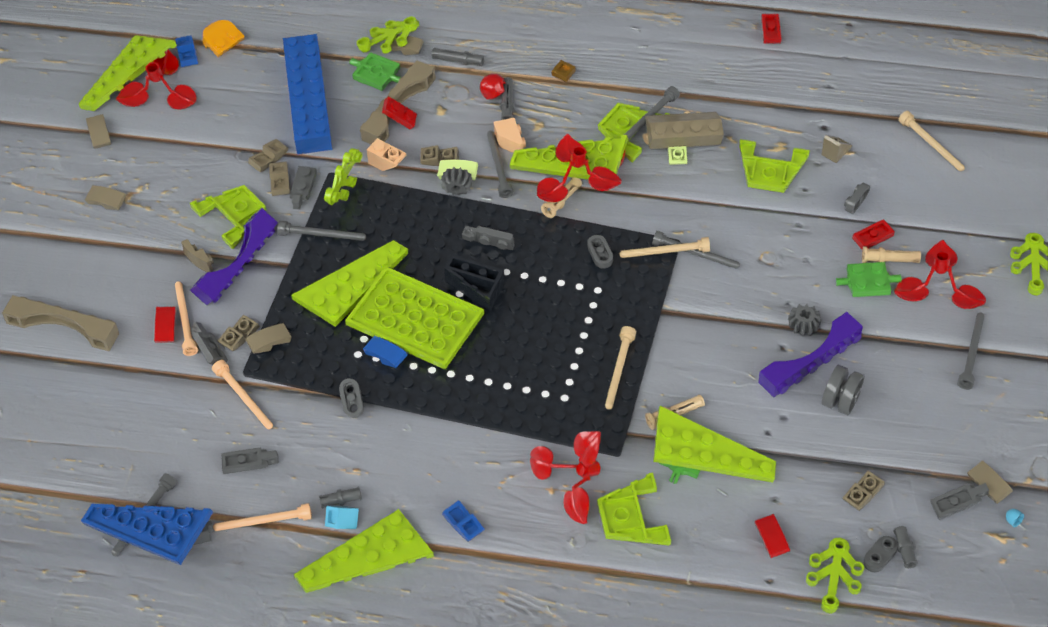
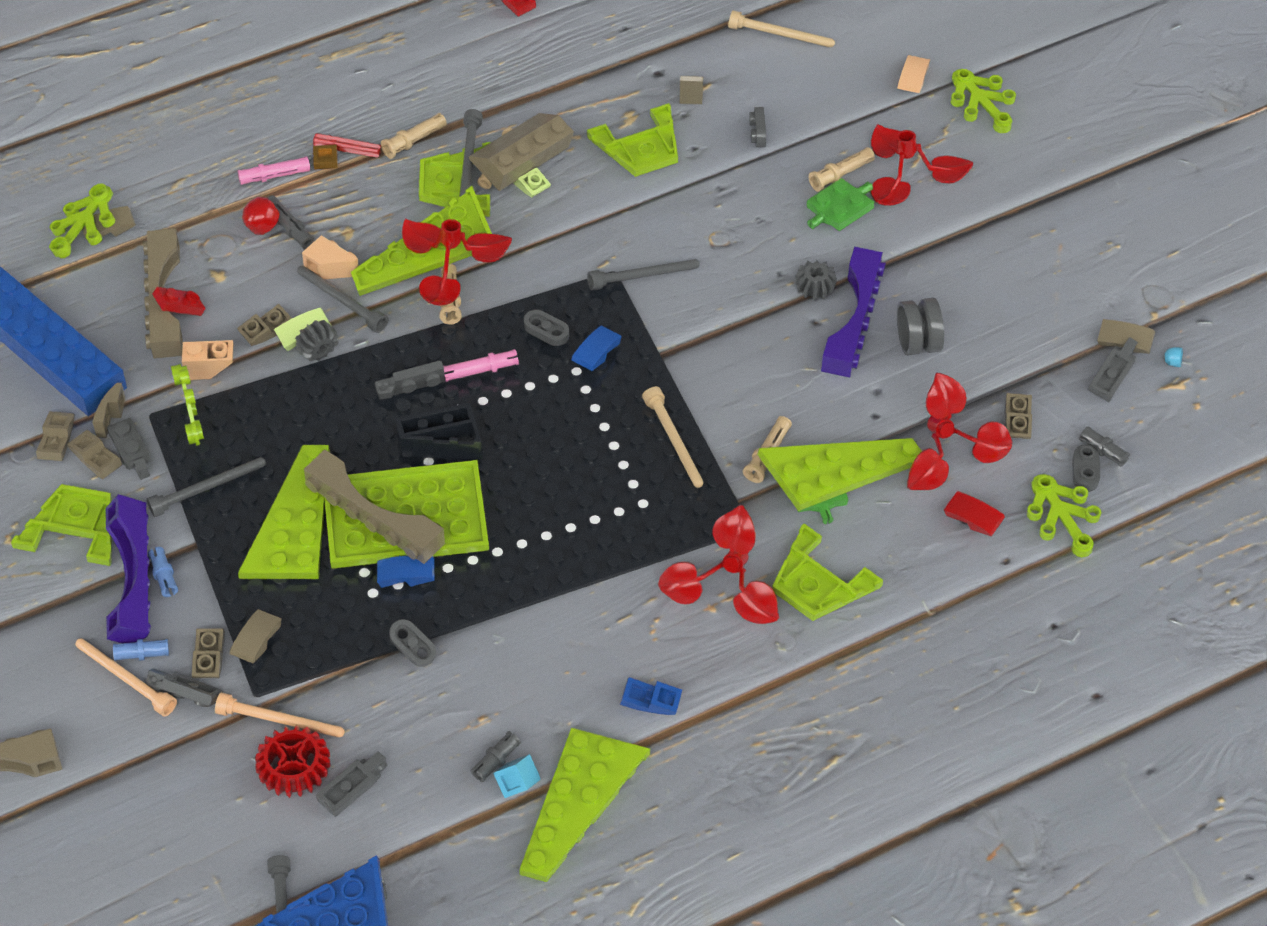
camera: 40 degrees left, 0 degrees up
red slope [154,307,176,343] -> none
dark tan slope [181,239,214,272] -> none
light nougat piece [213,503,312,531] -> none
bright green plate [349,52,401,91] -> none
dark grey pin [432,48,484,66] -> none
tan piece [619,237,710,258] -> none
red plate [852,219,895,249] -> none
dark grey piece [957,312,984,390] -> none
none -> dark tan slope [93,383,126,438]
none -> medium blue pin [113,639,169,661]
none -> medium blue pin [148,547,178,597]
none -> bright pink pin [238,156,310,185]
none -> red gear [255,724,331,798]
none -> dark tan arch [304,450,445,564]
none -> axle [313,133,381,158]
none -> tan pin [381,113,447,159]
none -> bright pink pin [443,349,519,382]
none -> blue slope [571,326,622,371]
none -> light nougat slope [897,55,930,93]
none -> red plant [907,373,1013,490]

